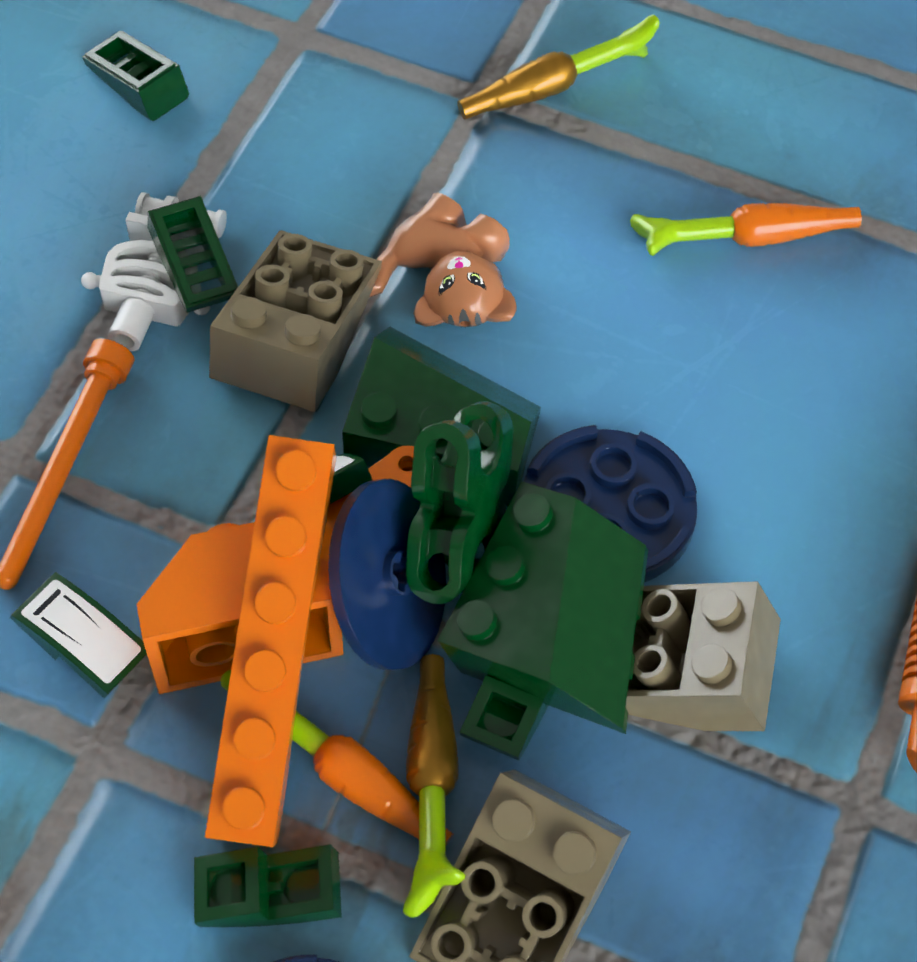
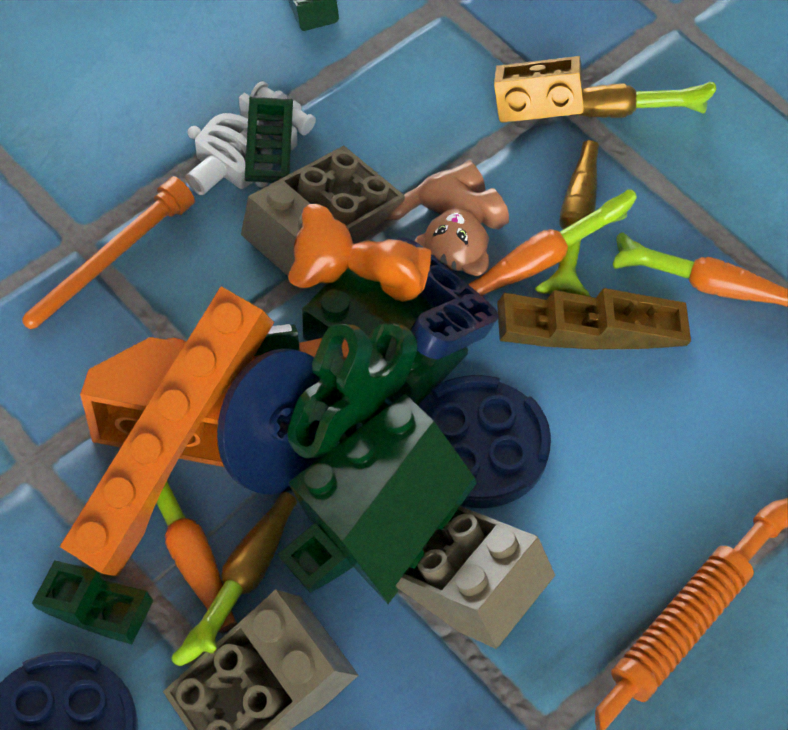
camera: 25 degrees right, 0 degrees up
white slope [10,572,147,699] -> none
none -> orange animal [288,204,431,302]
none -> dark blue beam [396,237,499,359]
none -> orange piece [468,189,637,296]
none -> bracket [494,56,584,123]
none -> pearl gold slope [497,288,691,350]
none -> pearl gold piece [535,140,599,297]

